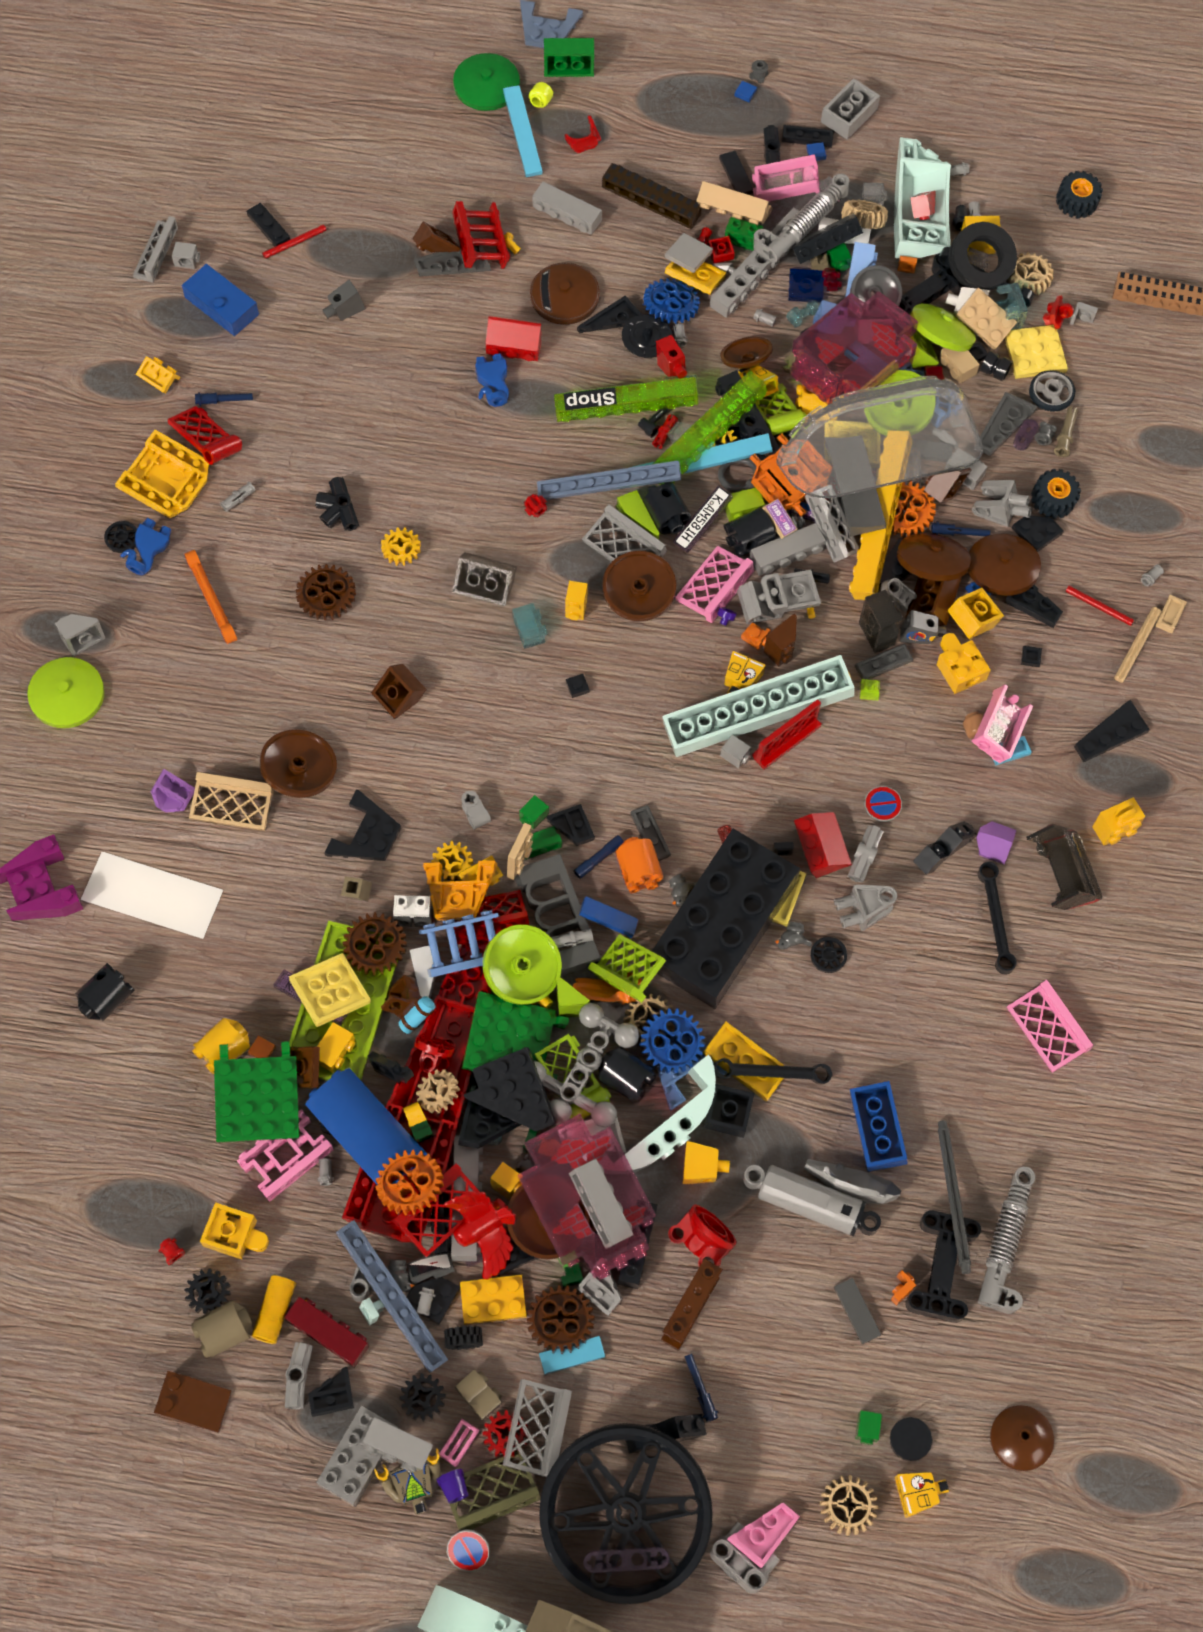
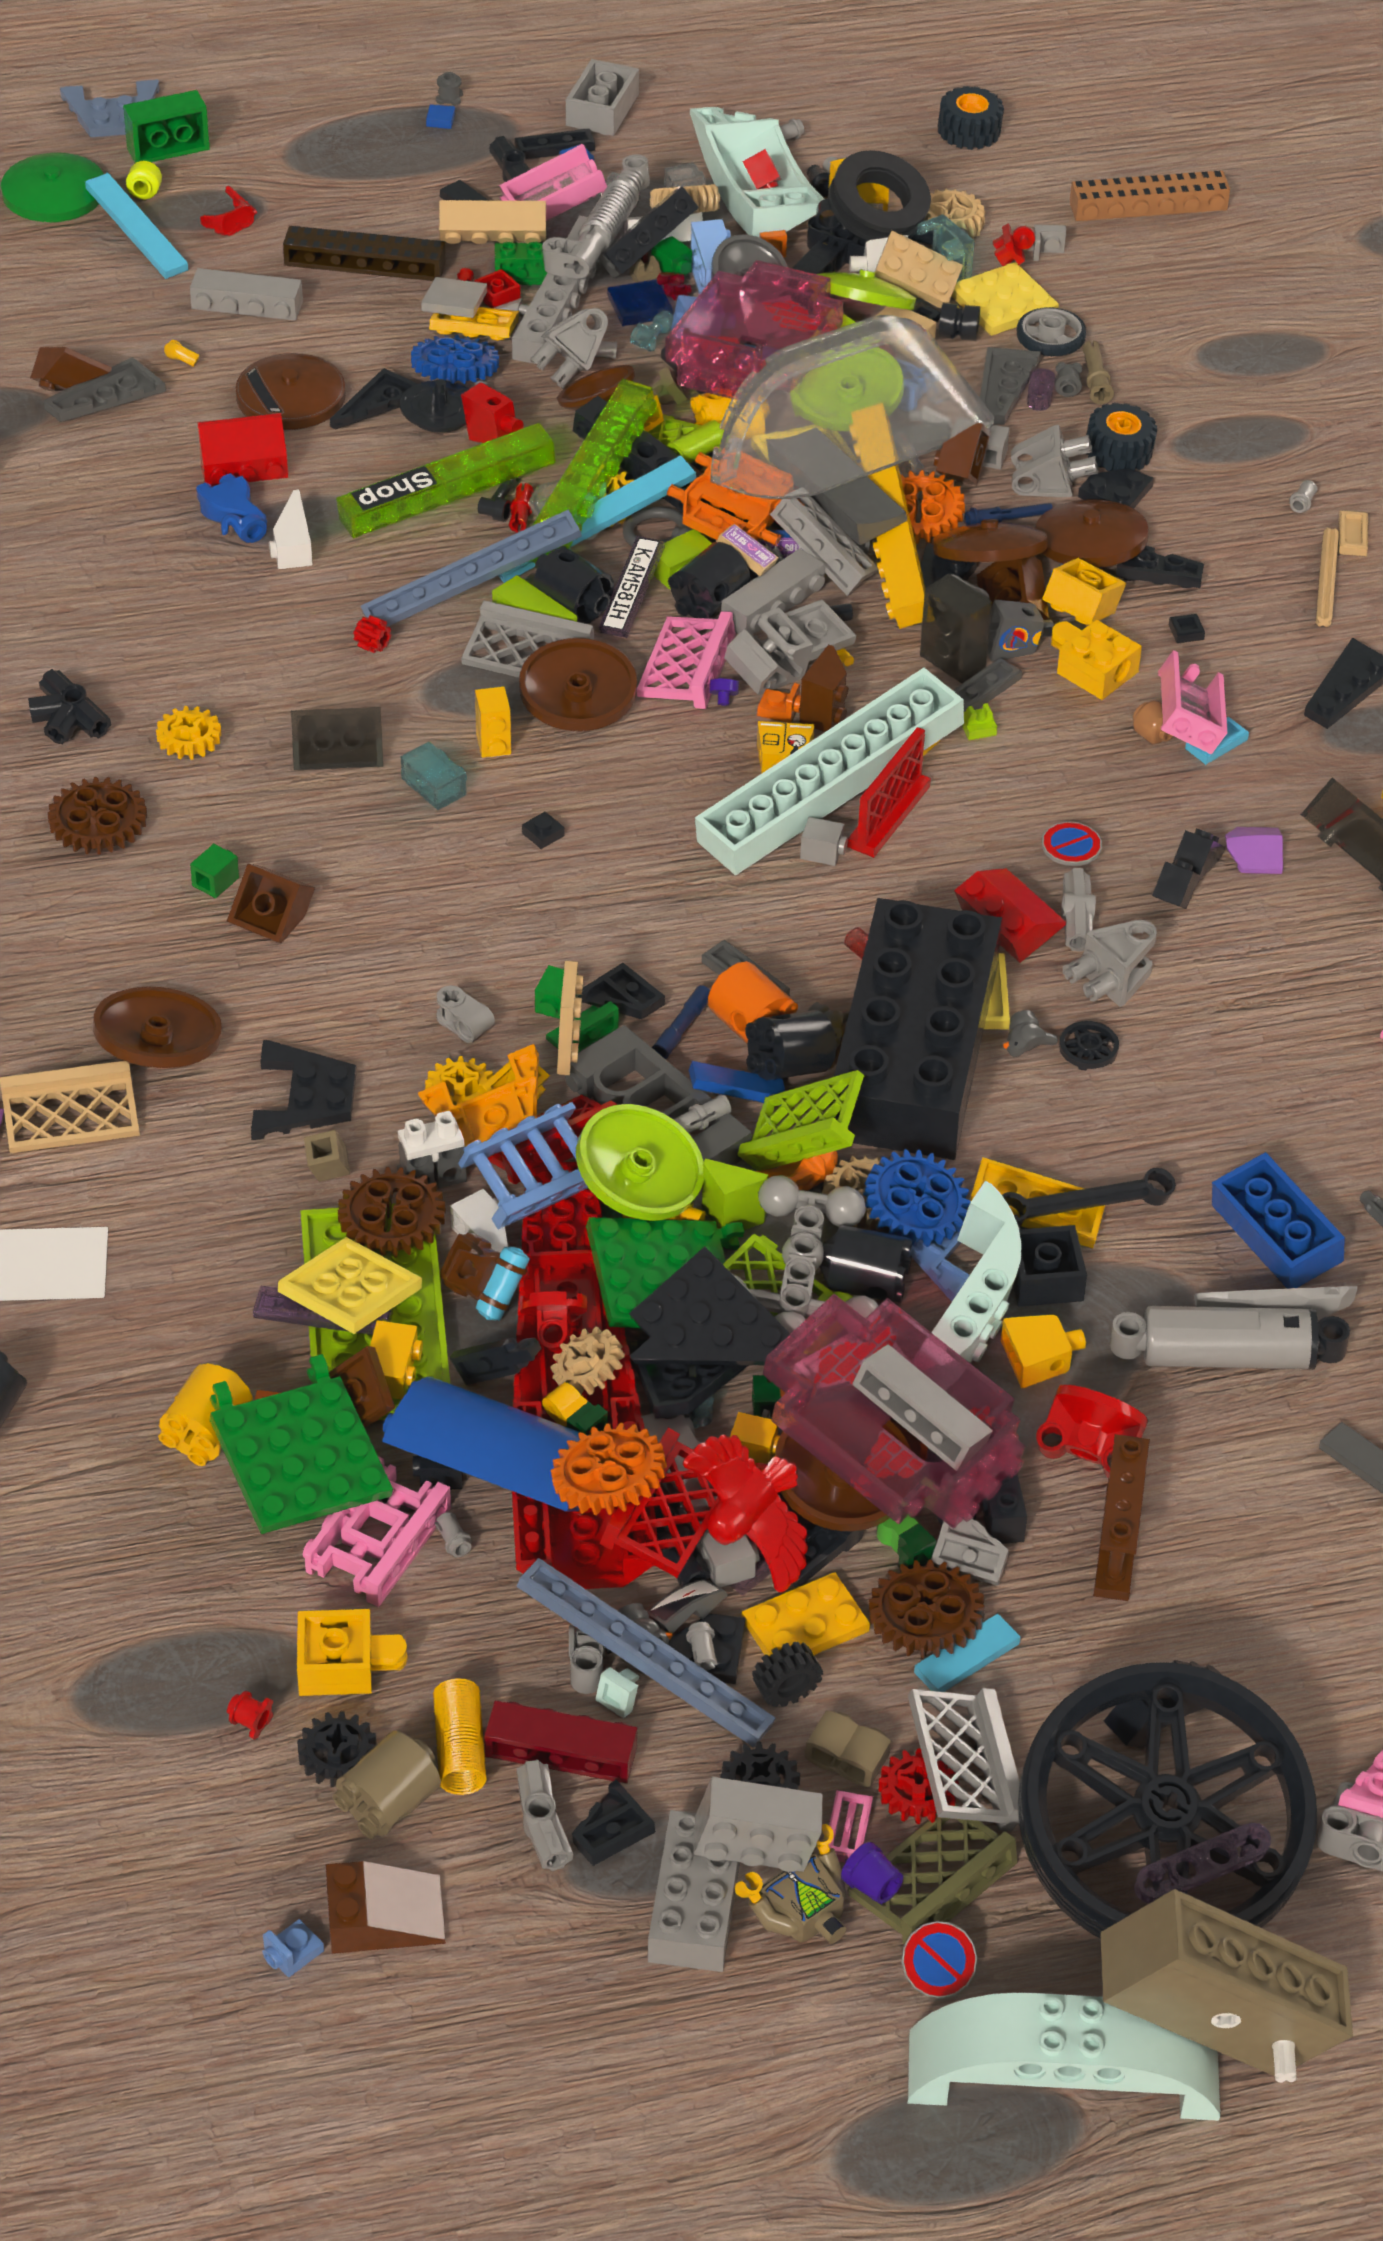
camera: 20 degrees left, 20 degrees down
red fence [452,201,510,269] -> none
dark blue pin [685,1354,719,1422] -> none
black piece [978,862,1017,975] -> none
red bar [1065,586,1134,626] -> none
none -> green brick [190,843,239,899]
none -> medium blue bracket [262,1919,324,1978]
none -> white slope [269,490,312,569]
none -> light grey piece [530,308,608,389]
none -> black cylinder [745,1010,837,1080]

